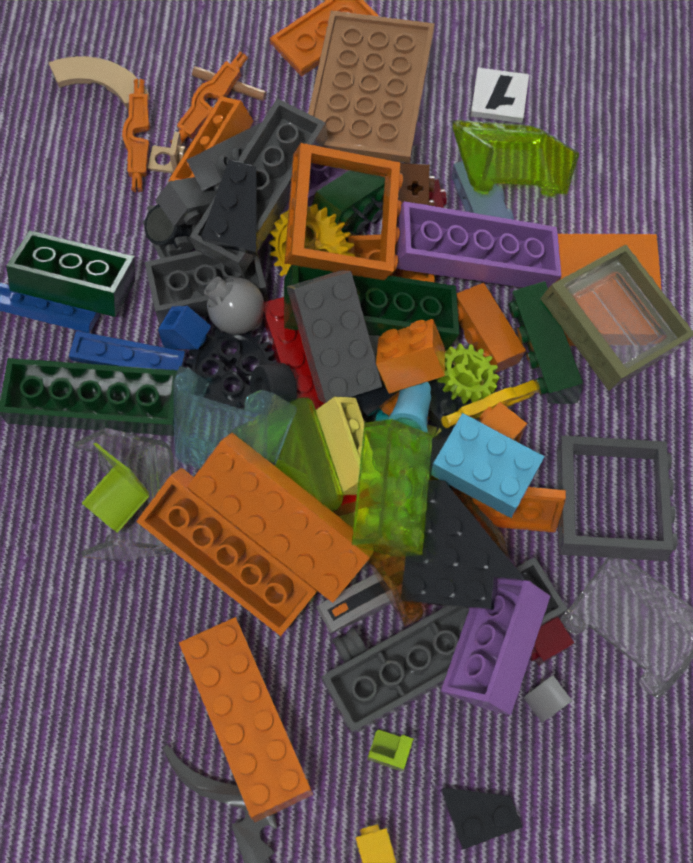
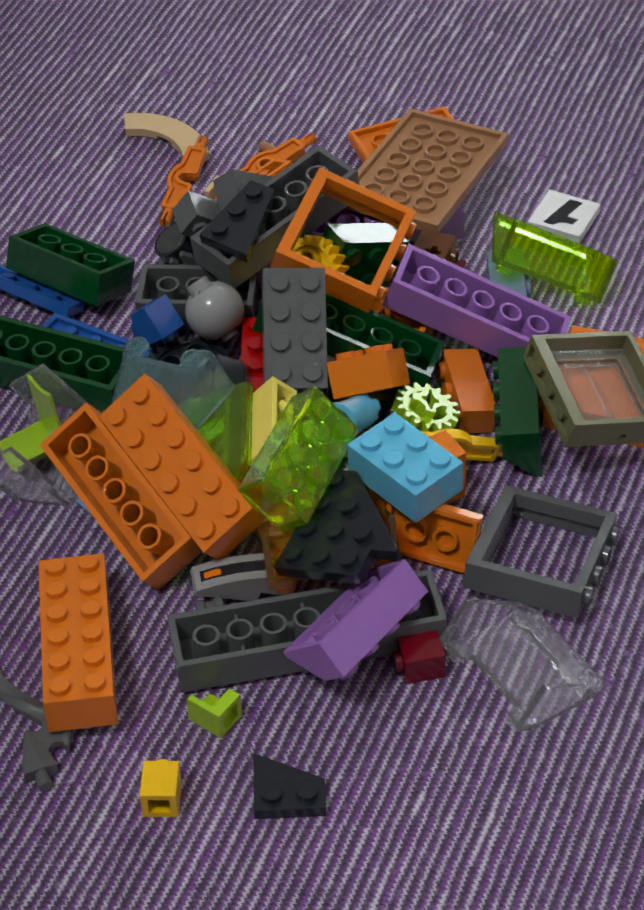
camera: 20 degrees right, 25 degrees down
light grey brick [523,675,572,723] -> none

